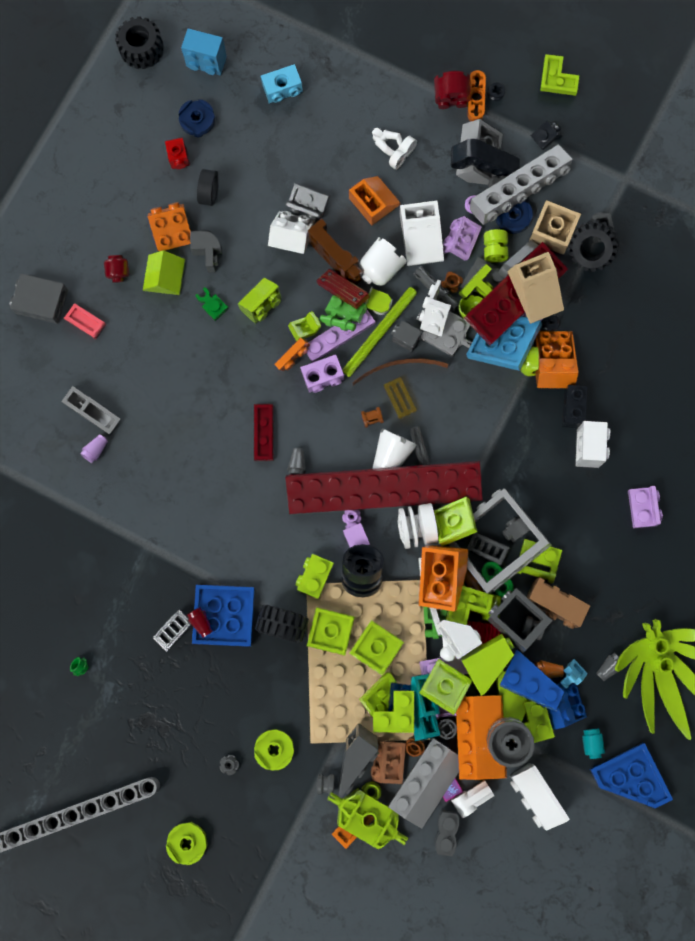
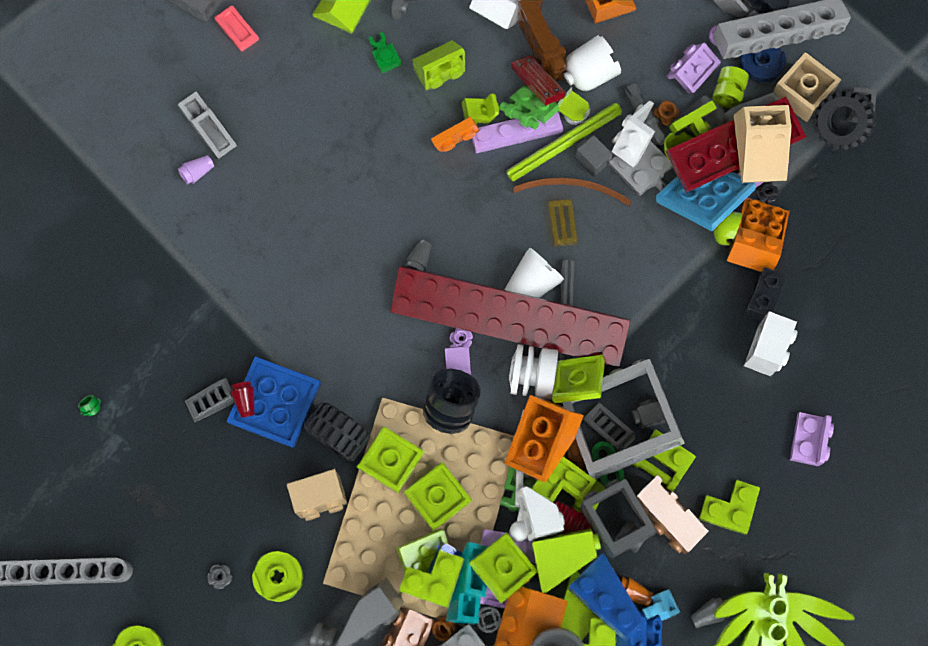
camera: 15 degrees right, 5 degrees down
dark red tile [254,404,274,461] -> none
lime bracket [295,554,334,599] -> none
lavender brick [300,355,344,393] -> none
dark orange bush [361,407,384,428] -> none
white slope [400,201,444,266] -> none
none -> tan brick [287,469,348,521]
none -> lime plate [698,480,760,535]

